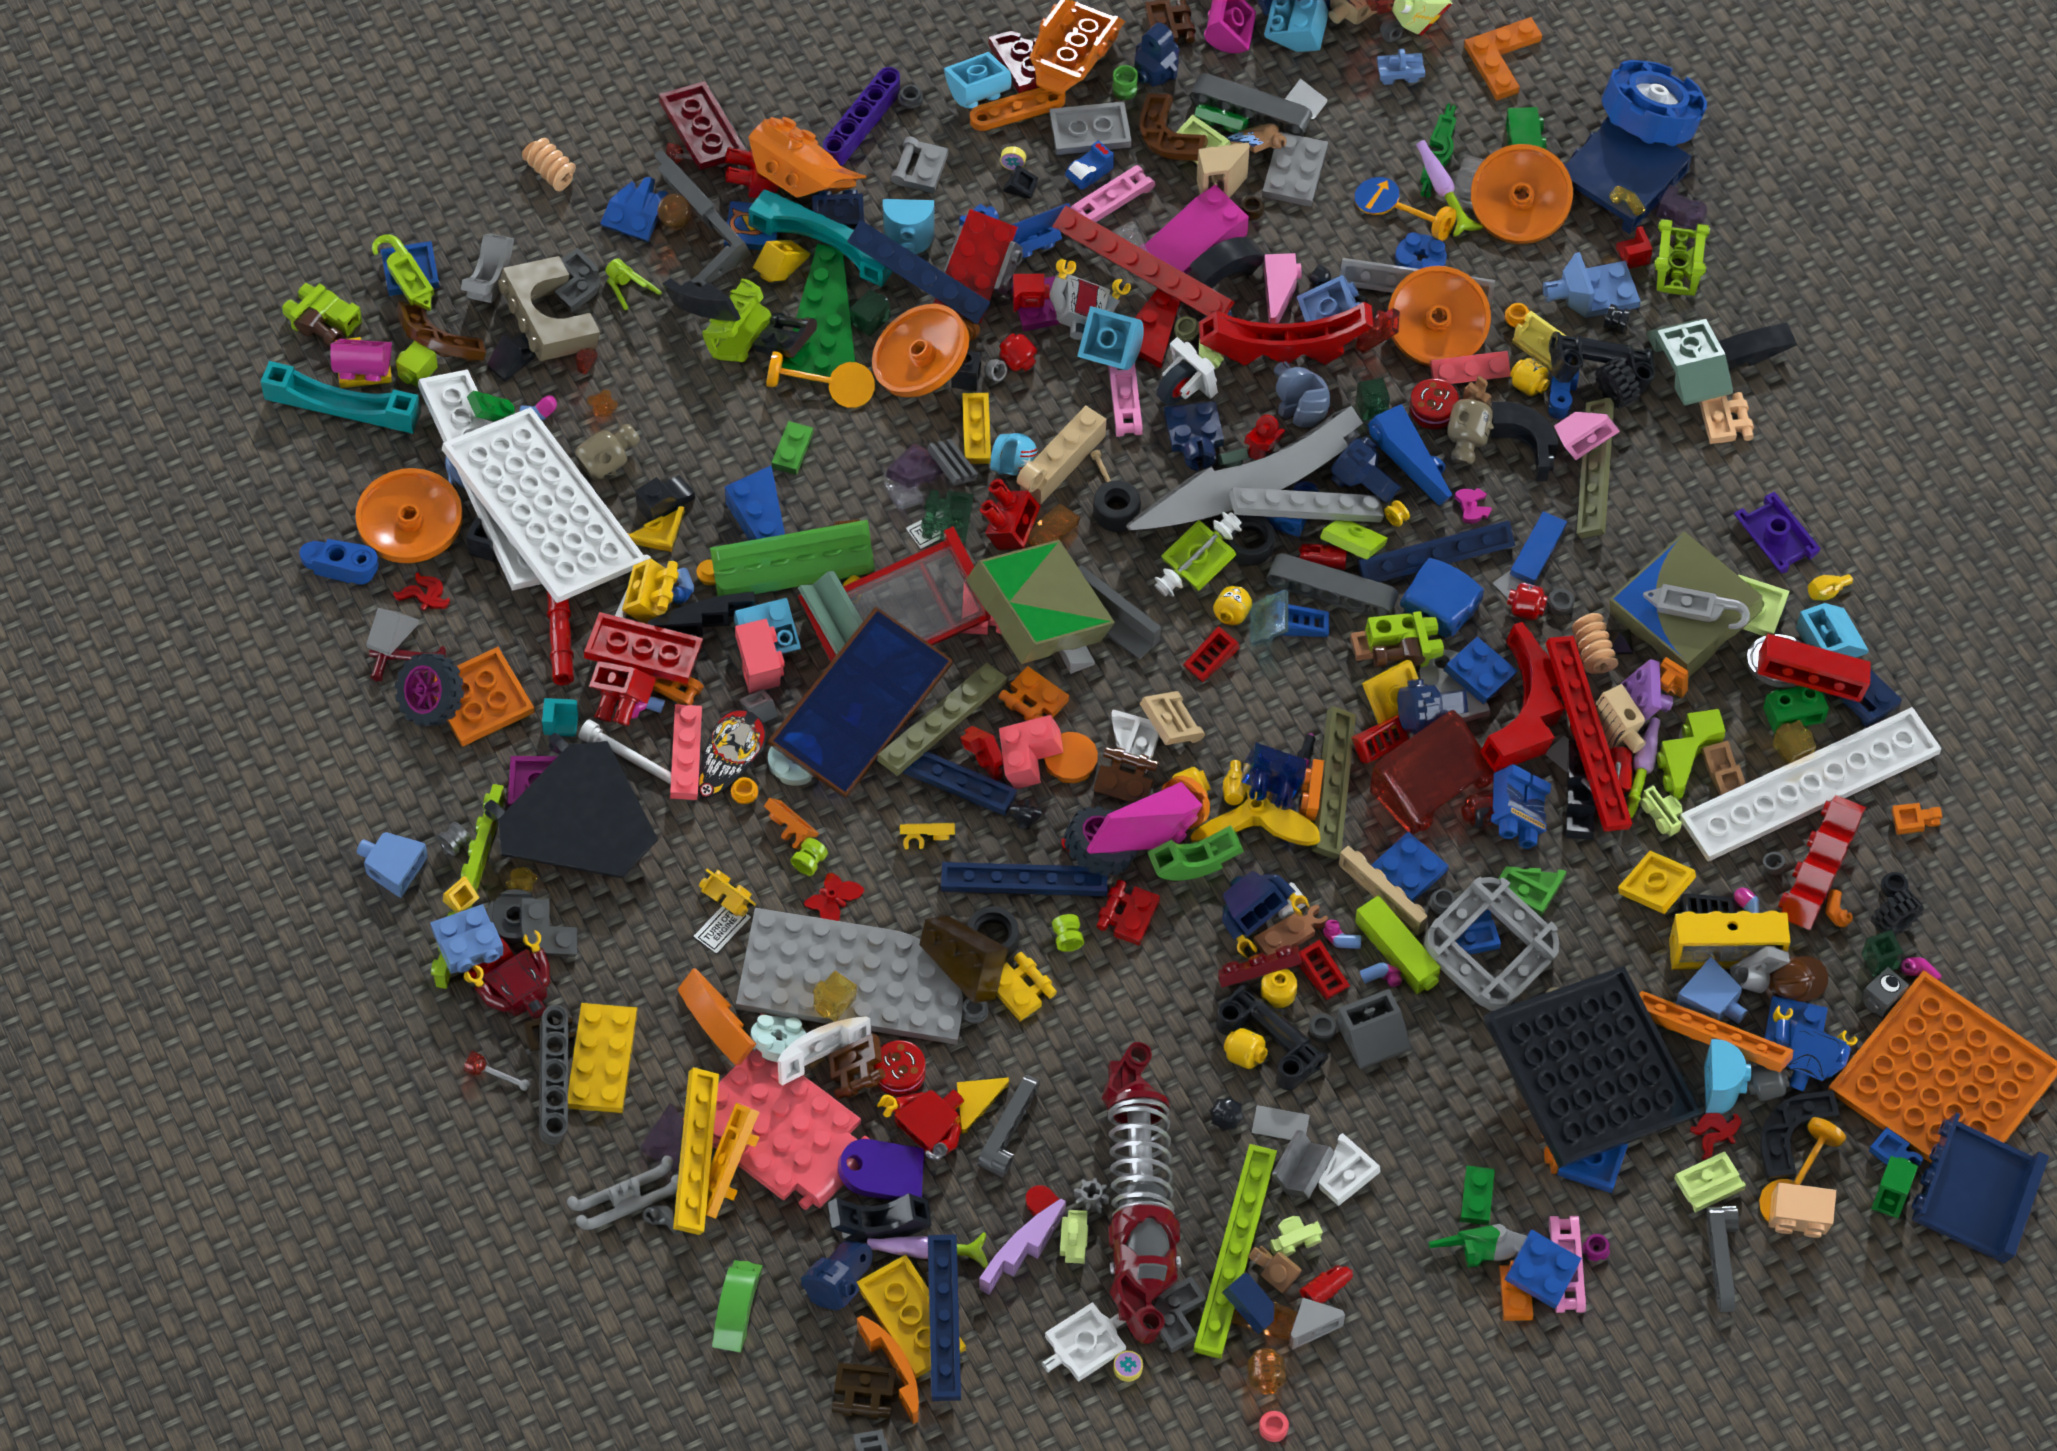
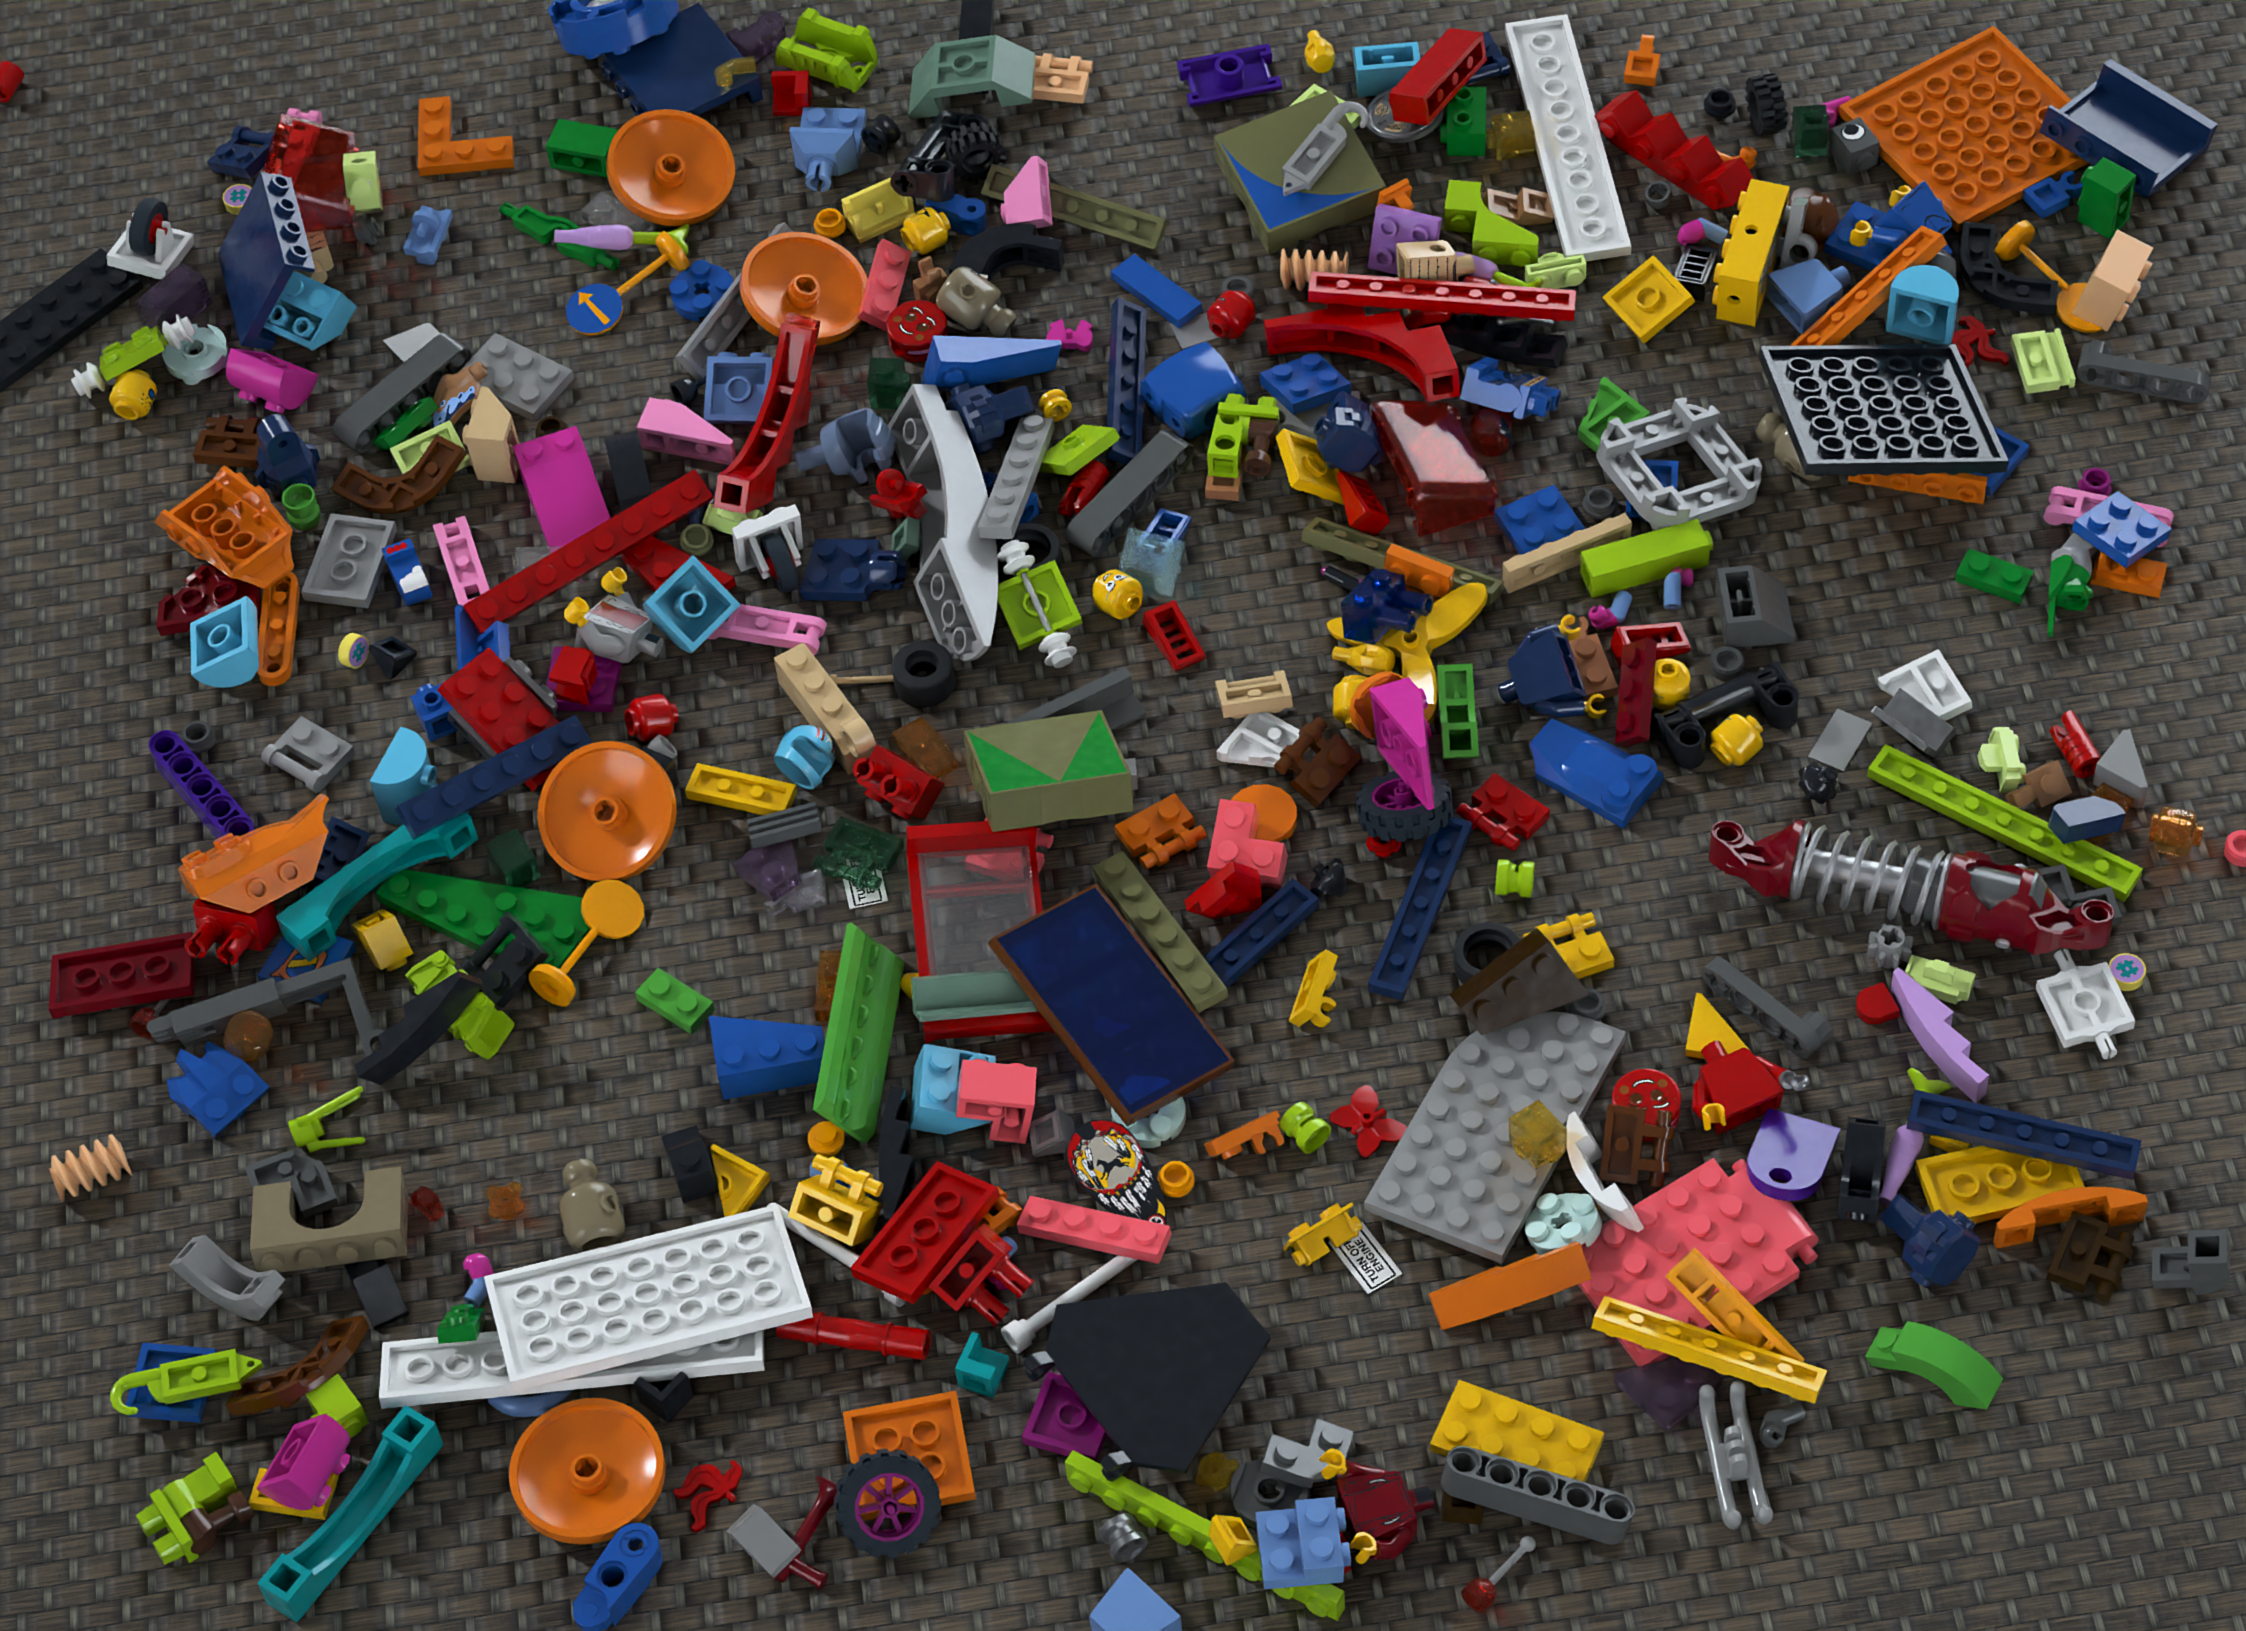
camera: 65 degrees left, 5 degrees down
none -> blue slope [1529,718,1664,829]

